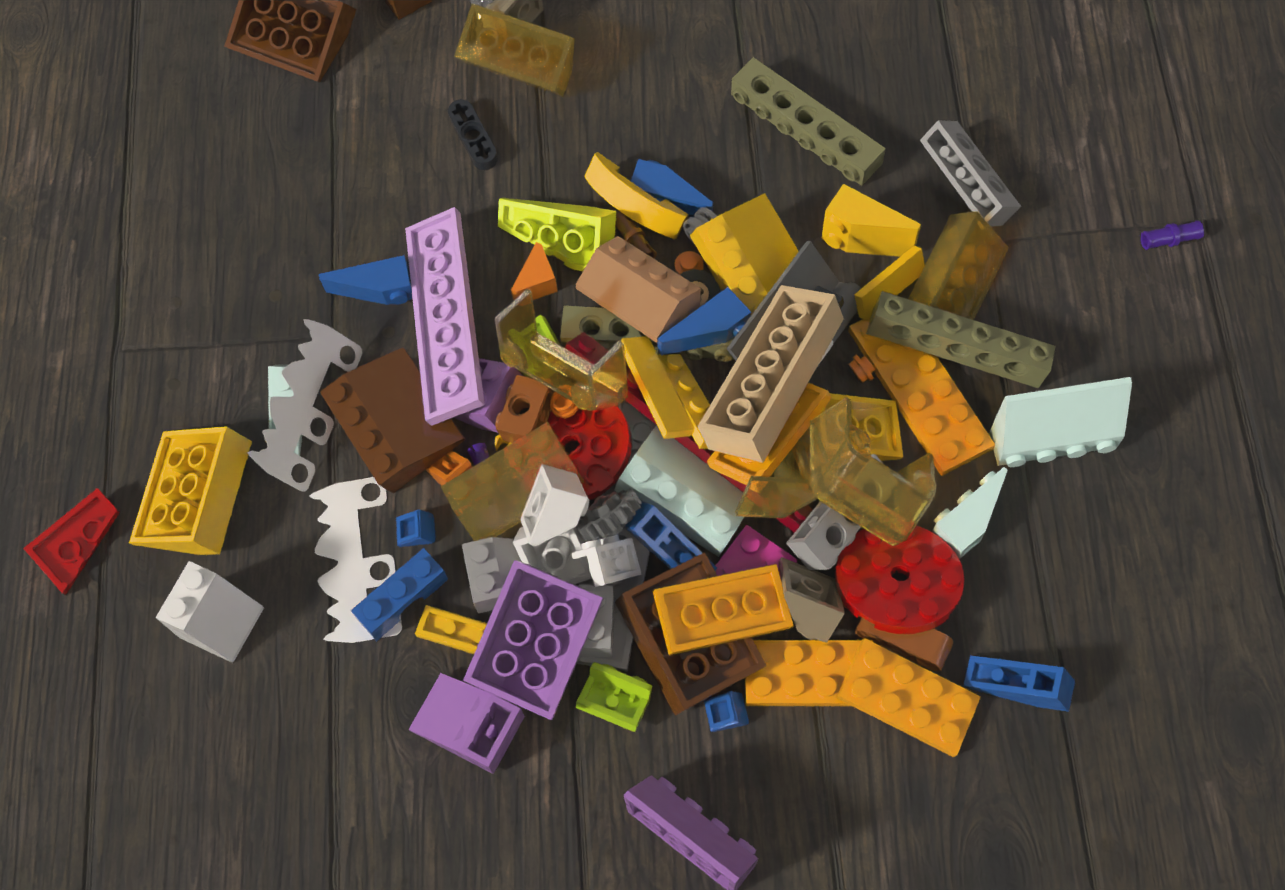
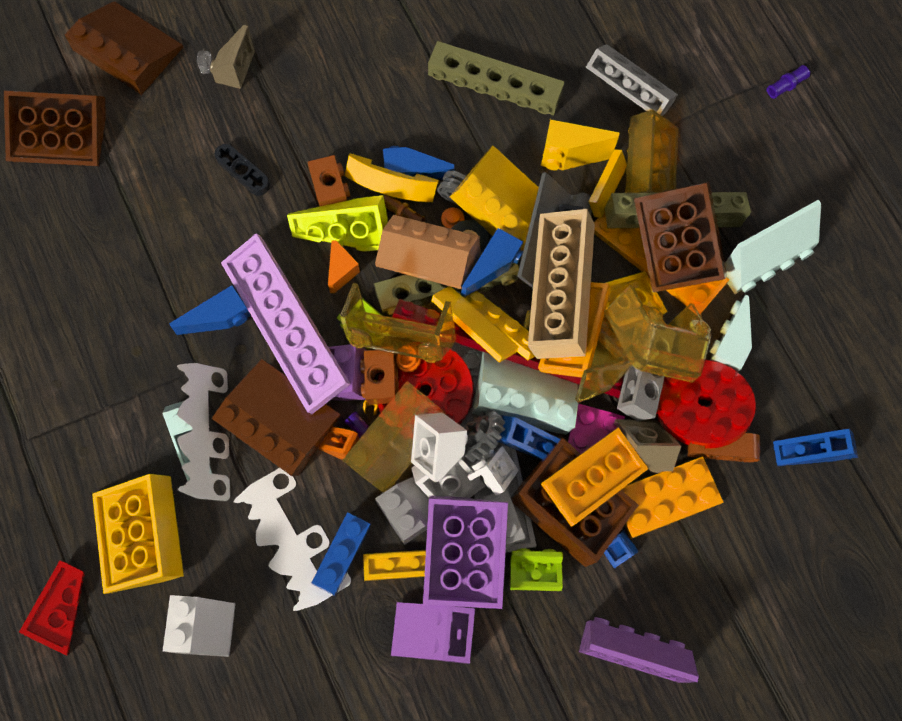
camera: 30 degrees left, 5 degrees up
blue slope [396,509,435,547] -> none
clear yellow slope [454,3,575,97] -> none
light orange plate [836,638,981,757] -> none
orange plate [848,354,875,383] -> none
none -> dark orange brick [308,155,350,207]
none -> reddish brown slope [634,181,727,292]

